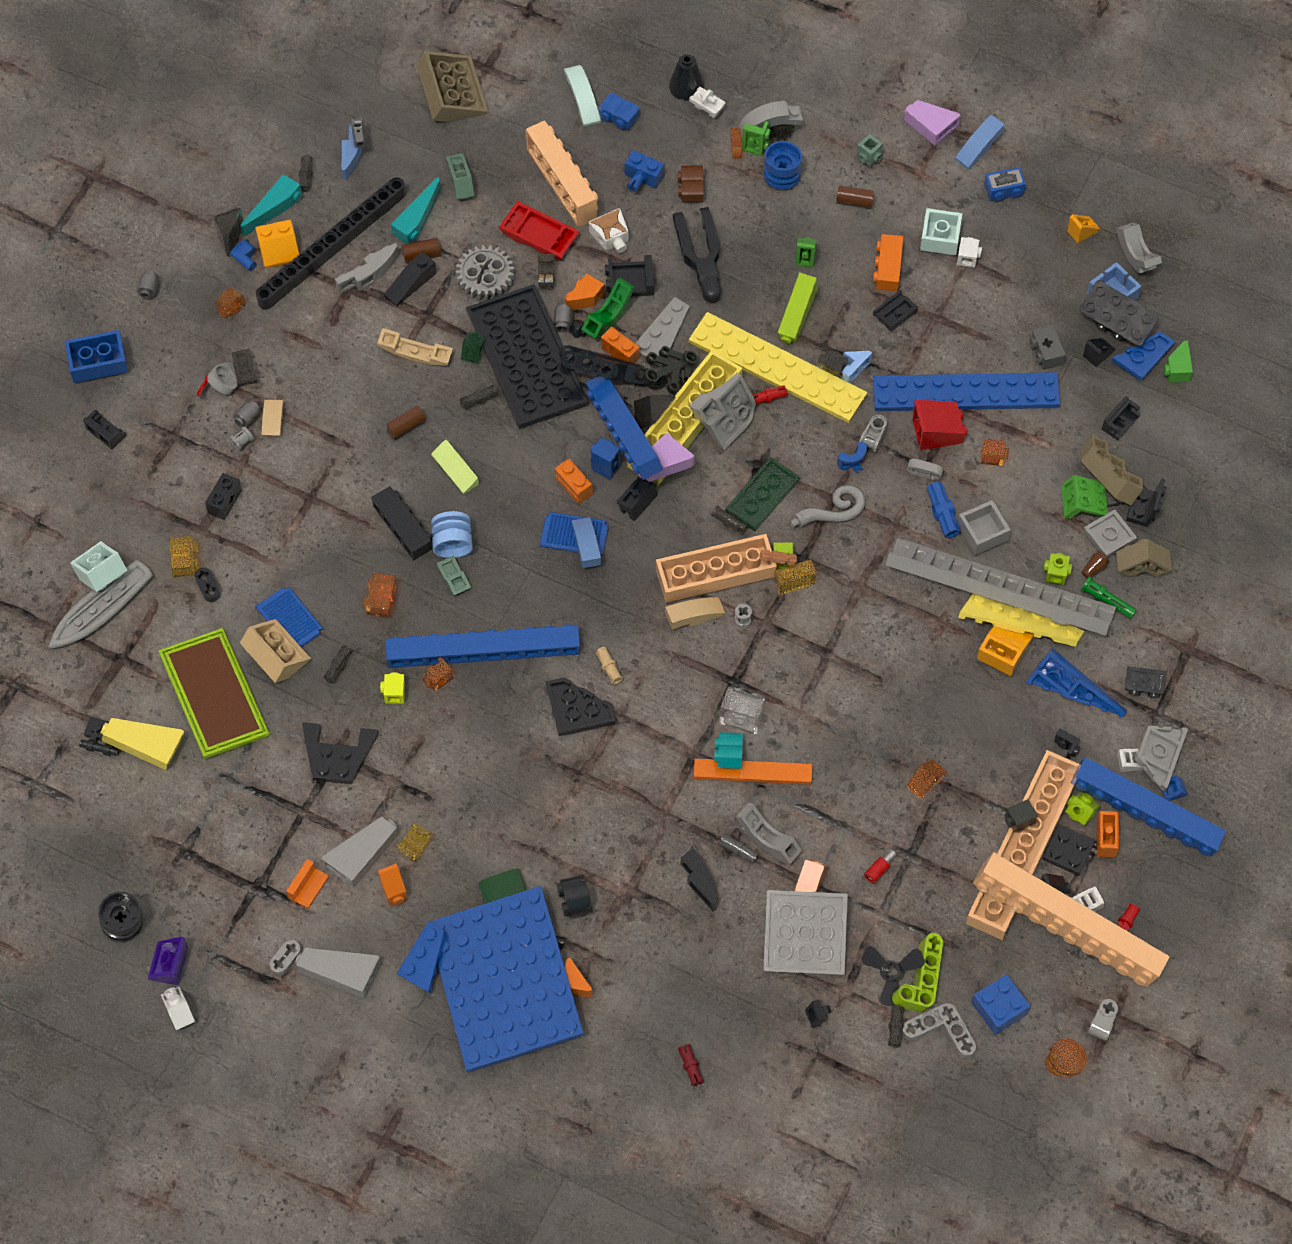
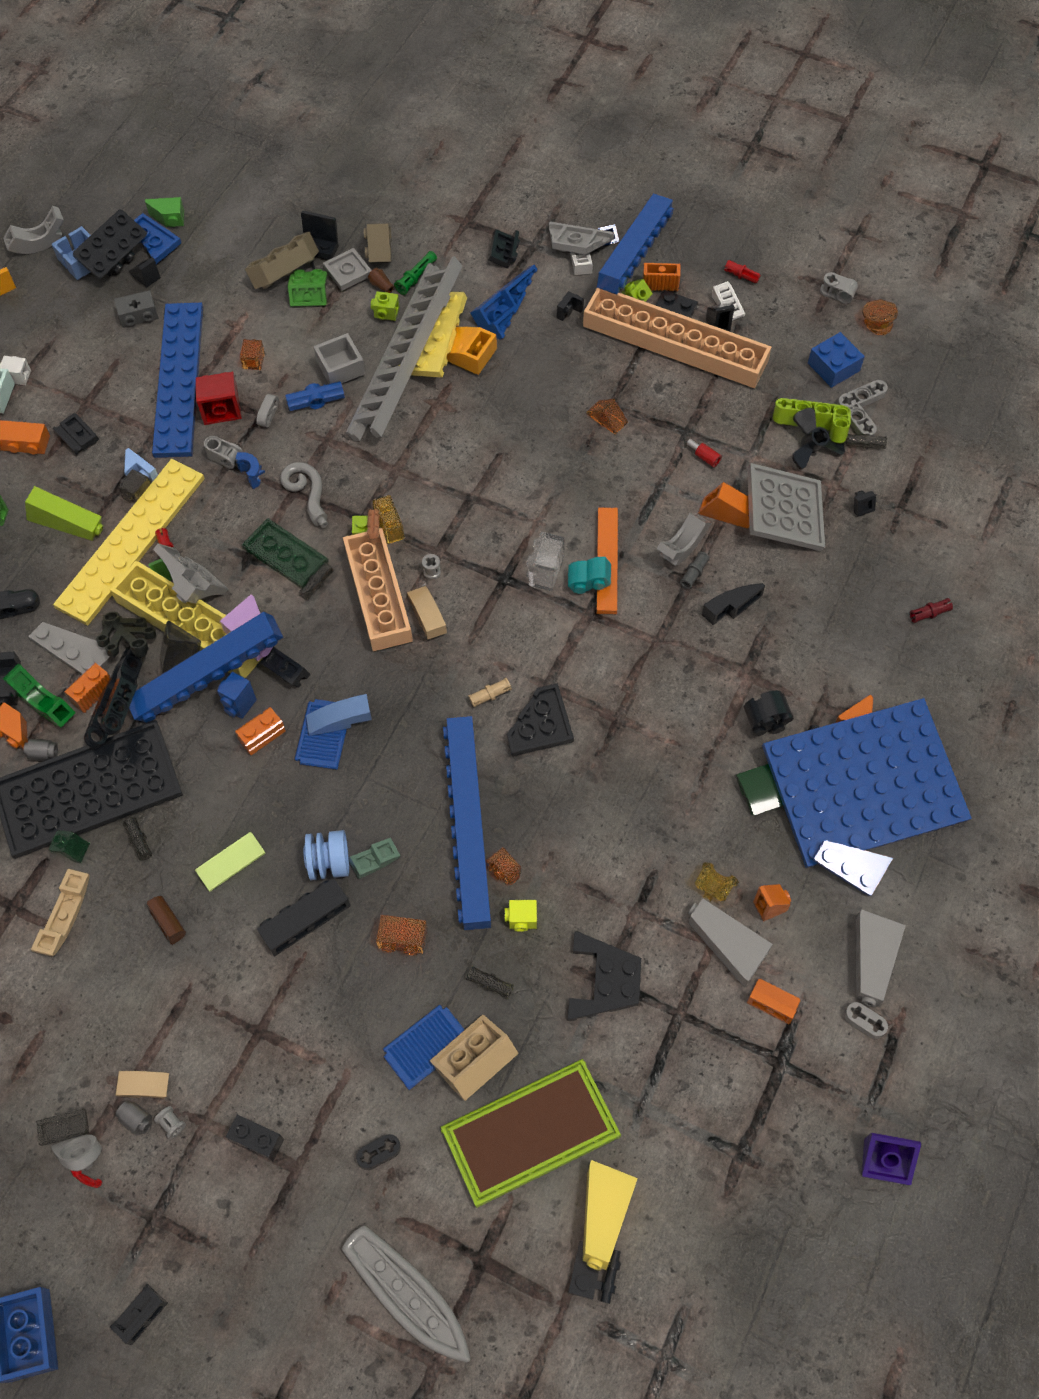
camera: 90 degrees left, 0 degrees up
light aqua brick [70,542,127,592] -> none
black wheel [98,892,143,942] -> none
white slope [161,987,195,1030] -> none
clear yellow brick [170,535,199,577] -> none
black piece [569,319,587,338] -> none
light nougat brick [972,852,1170,987] -> none
pearl dark grey brick [1004,799,1038,833] -> none
black hinge [1101,396,1140,441] -> none

